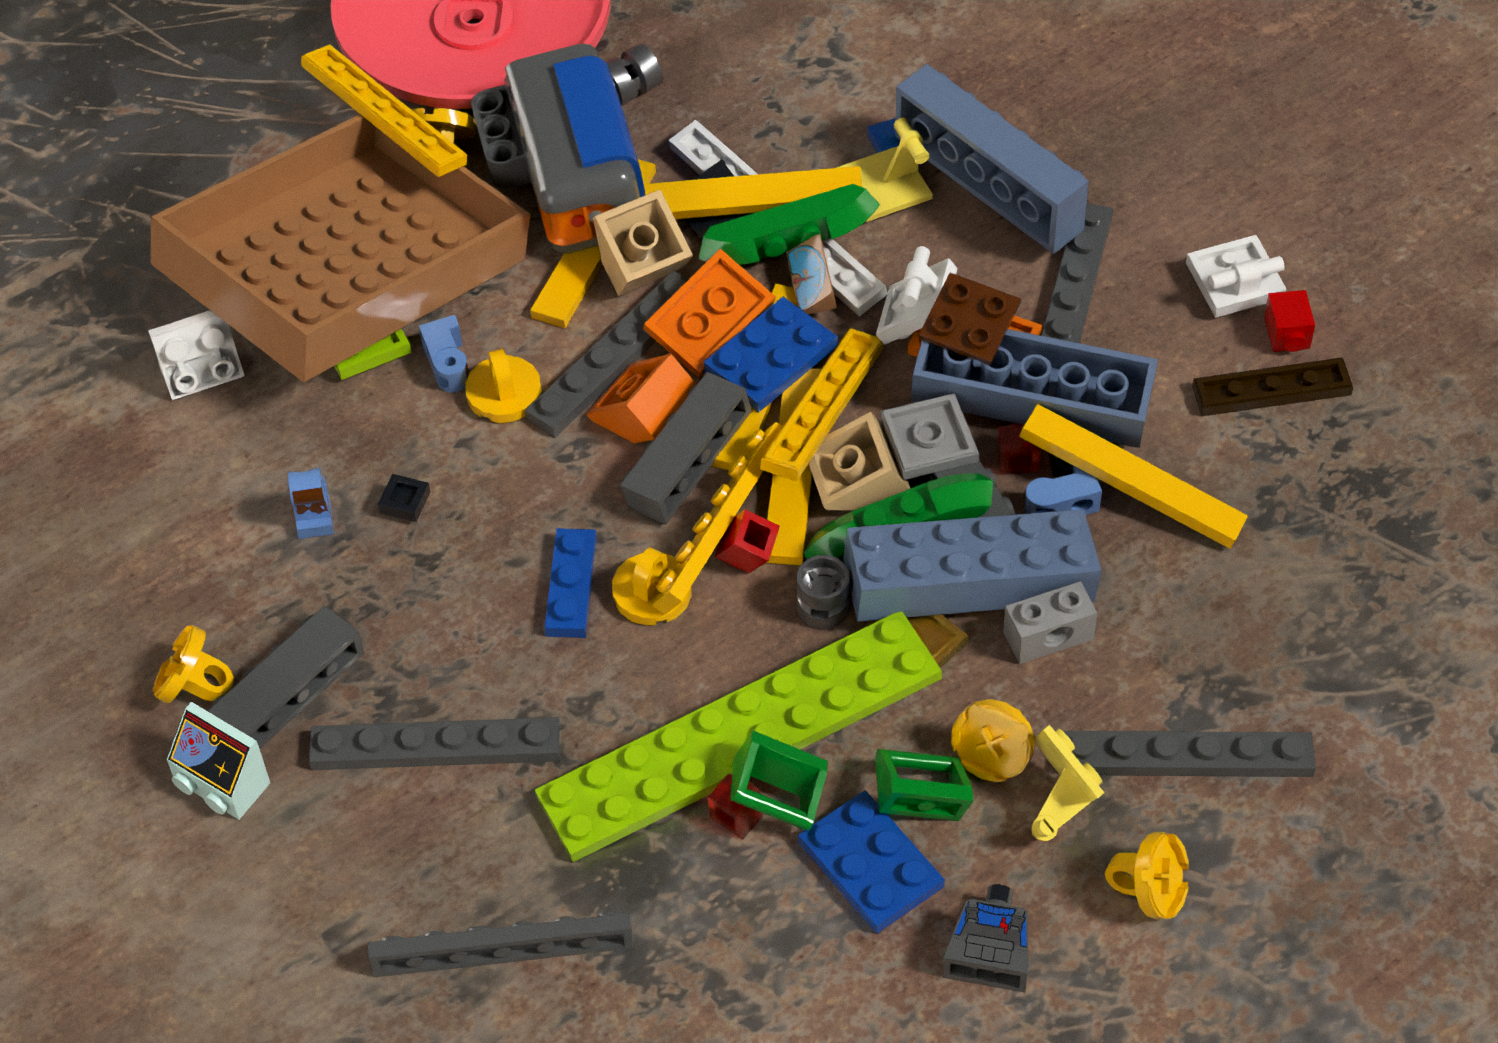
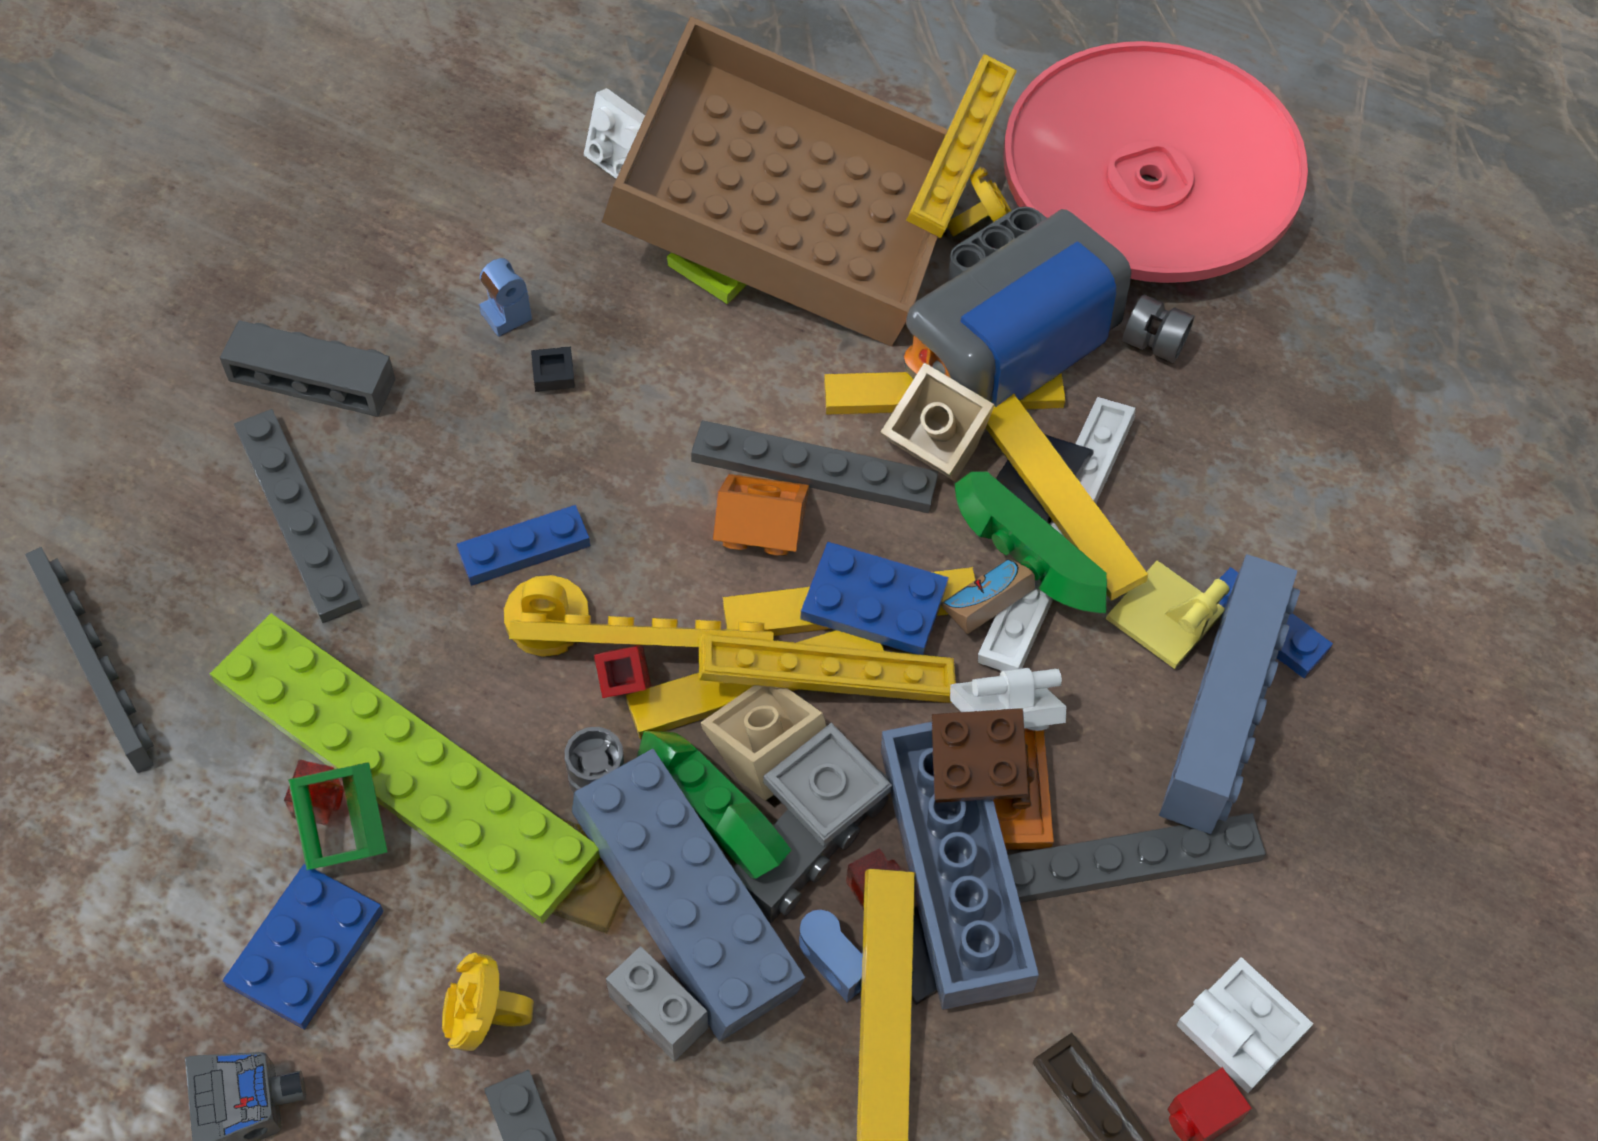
camera: 60 degrees right, 5 degrees up
yellow tile [153,625,234,703] -> none
slope [167,702,270,820] -> none
medium blue leg [419,315,469,393] -> none
yellow tile [465,348,542,423] -> none
dark grey brick [620,372,752,525] -> none
orange plate [643,249,776,378] -> none
green tile [875,749,973,821] -> none
light yellow plate [1031,725,1104,841] -> none

